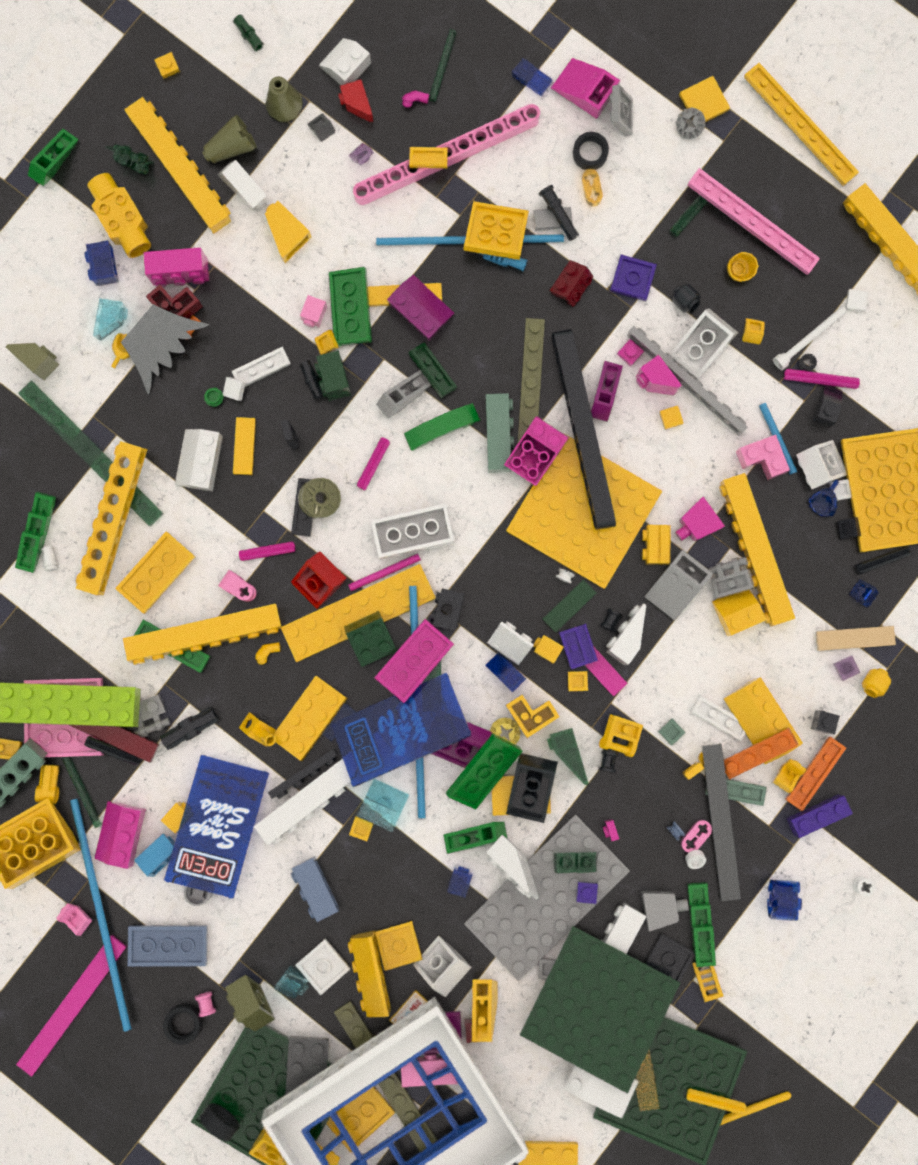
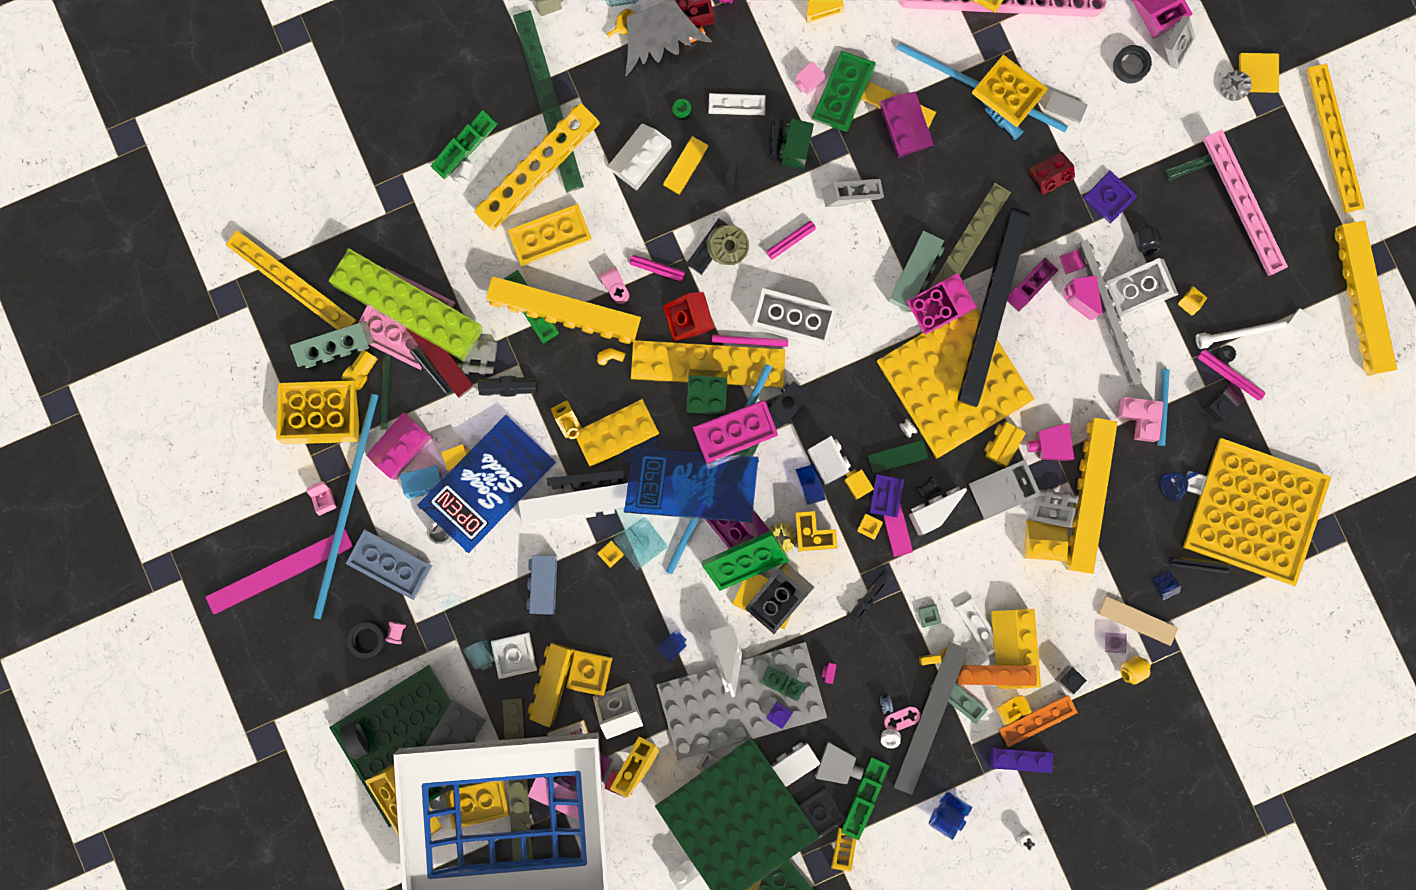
camera: 30 degrees right, 0 degrees up
white tile [223,377,246,401] -> none
olive brick [225,975,275,1031] -> none
yellow tile [314,330,339,355] -> none
green slope [404,403,481,451] -> none
dark green tile [408,342,457,398] -> none
green slope [443,822,508,854] -> none
black pin [538,185,579,242] -> none
clear green slope [547,728,589,786] -> none
clear yellow beam [582,169,603,206] -> none
yellow plate [599,714,643,757] -> none
yellow tile [659,405,684,430] -> none
yellow hair [727,252,759,282] -> none
white slope [796,440,847,489] -> none
black tile [838,517,861,540] -> none

